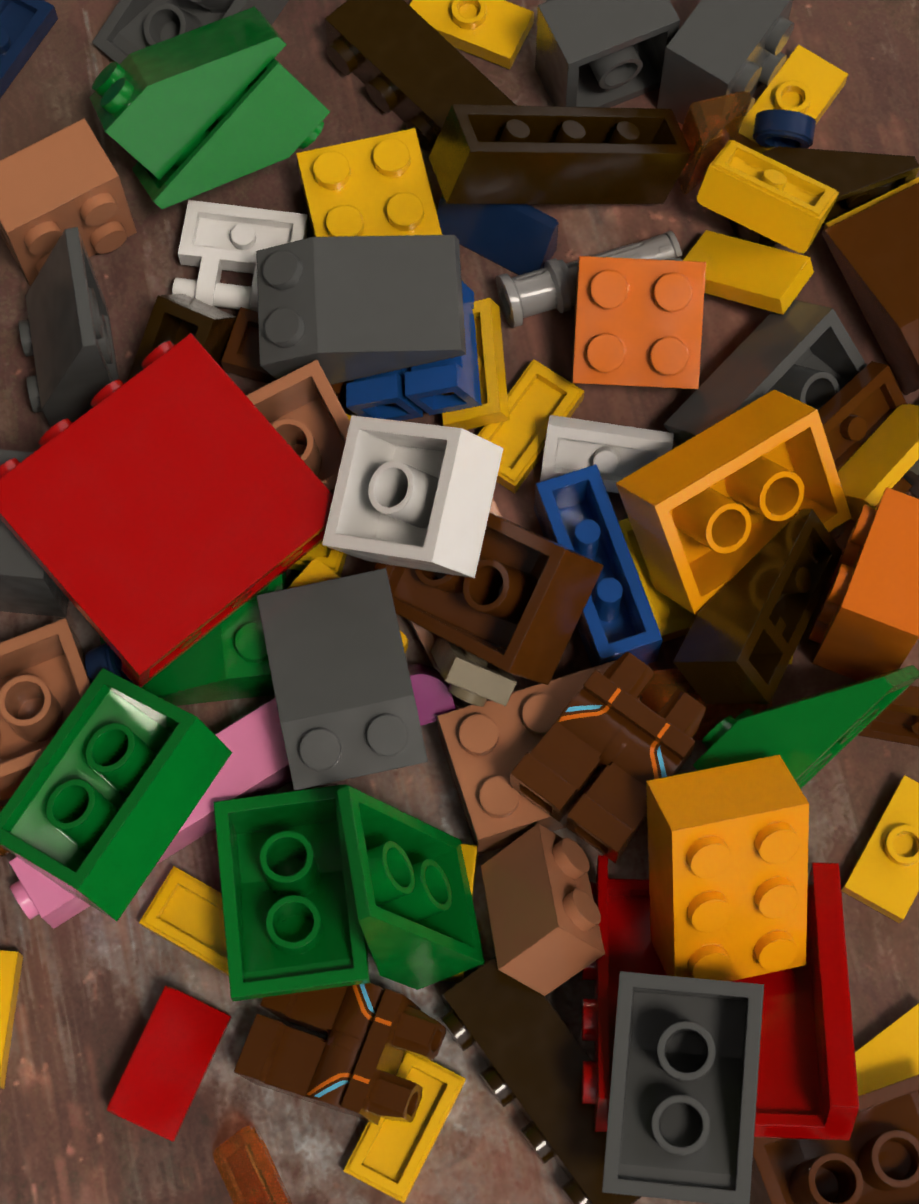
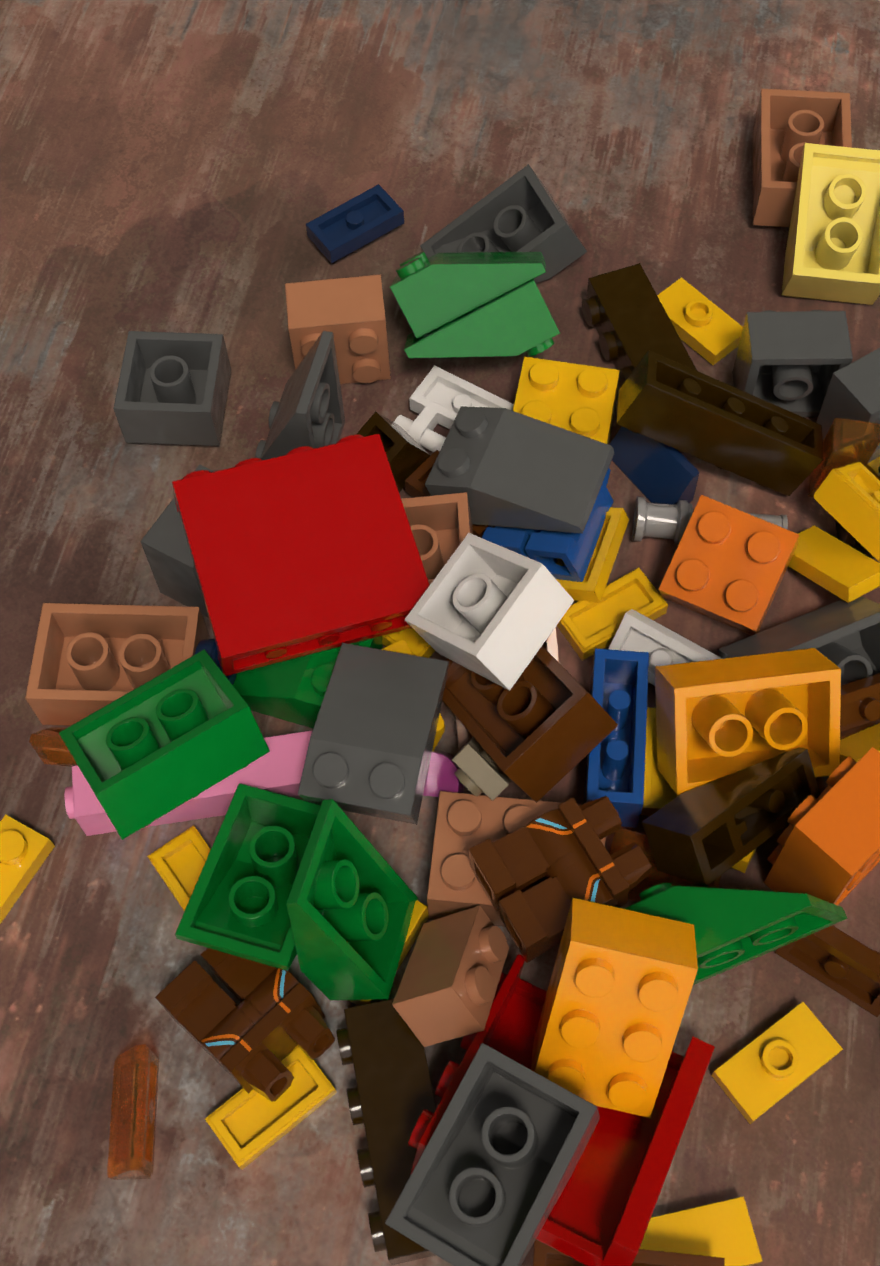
camera: 25 degrees right, 10 degrees down
red slope [107,985,232,1142] -> none

